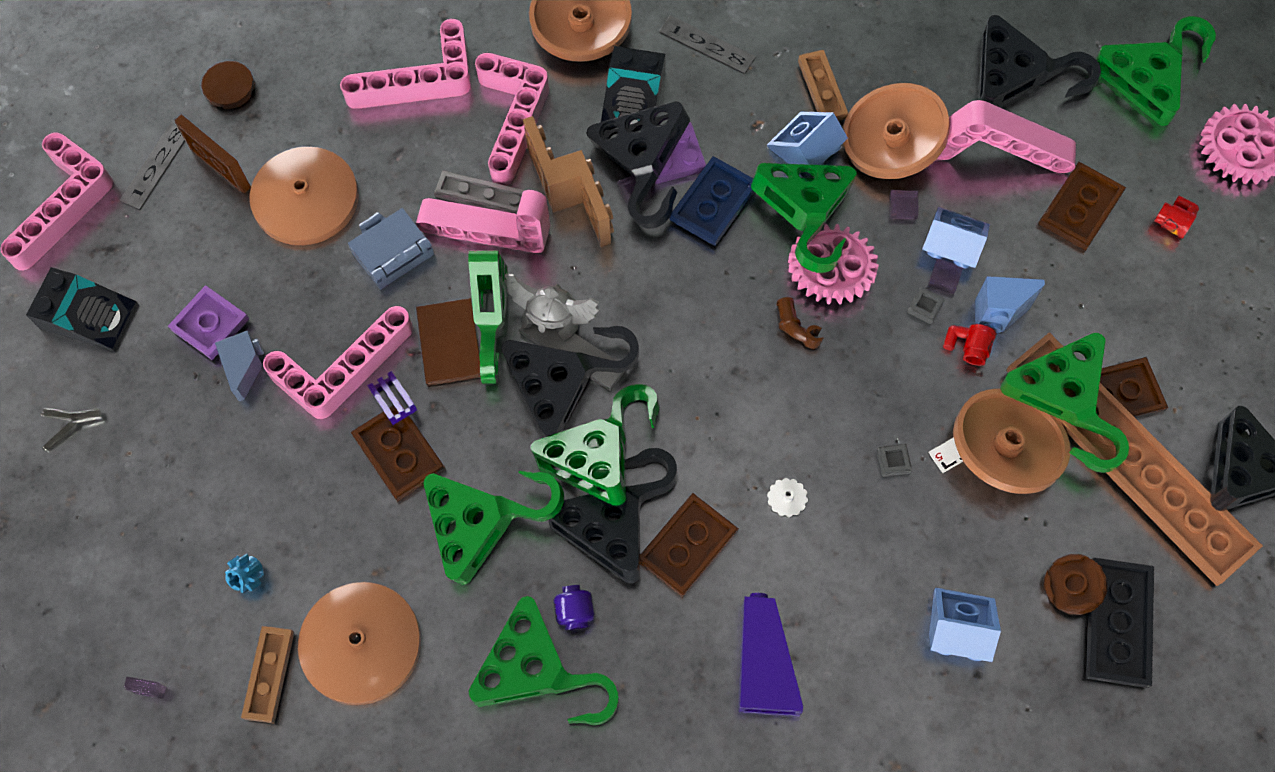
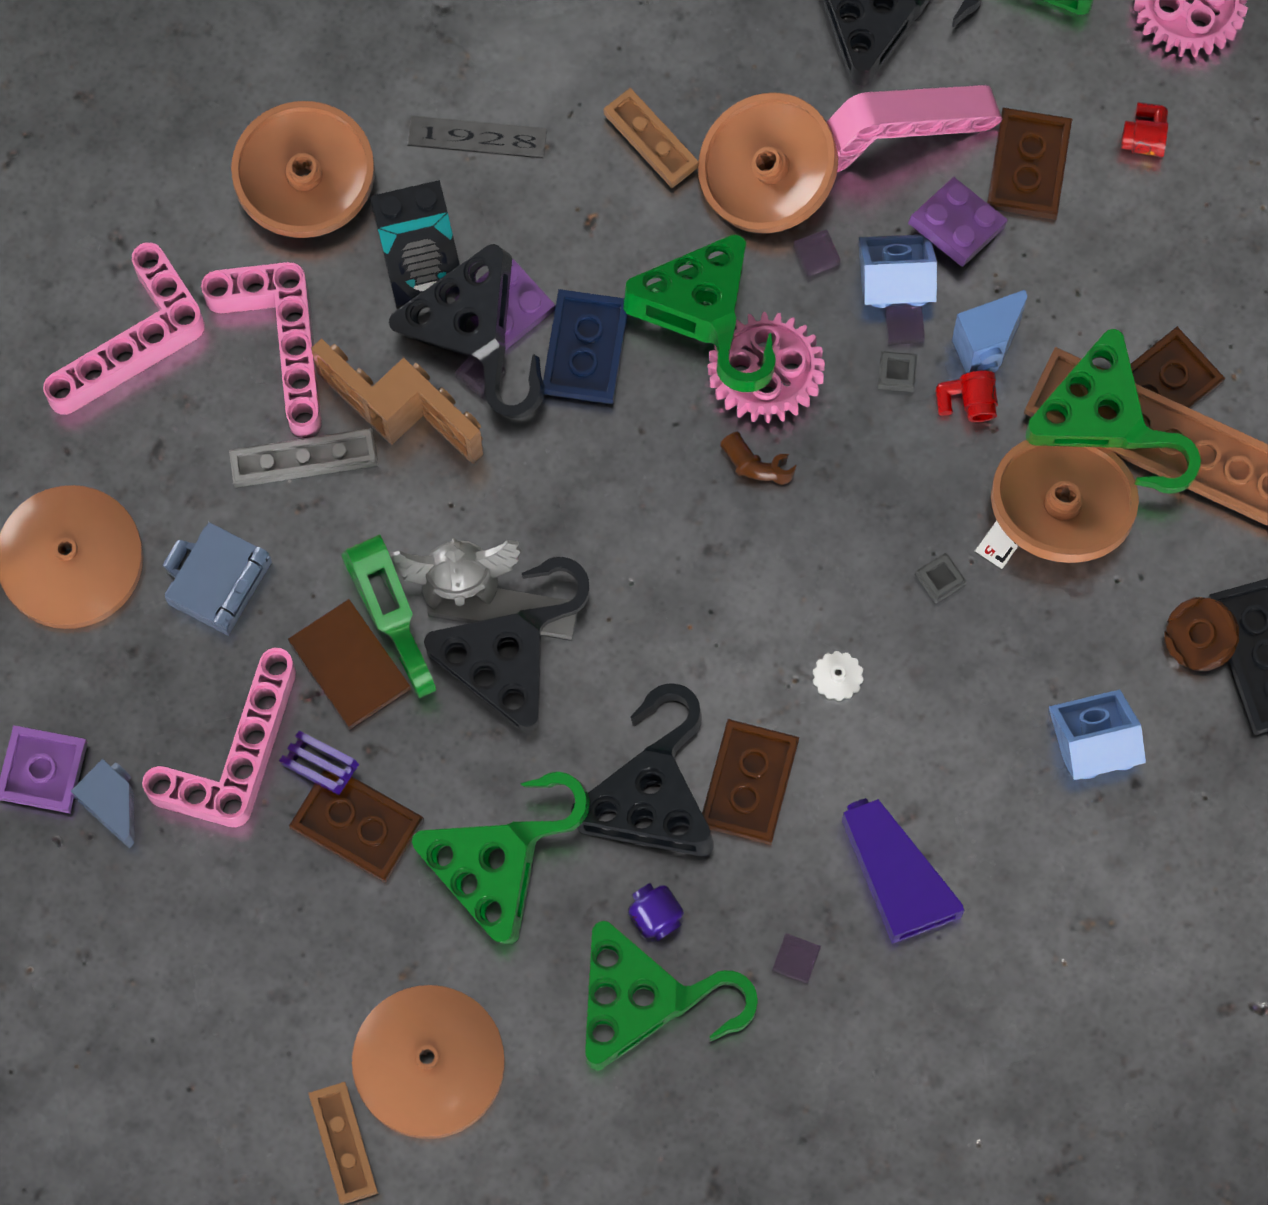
camera: 25 degrees left, 5 degrees up
dark azure gear [225,554,264,593] -> none
bright pink beam [415,190,550,253] -> none
green piece [531,384,660,506] -> none
medium blue slope [767,112,848,165] -> none
none -> clear purple tile [772,933,821,984]
none -> medium lavender plate [908,177,1008,267]

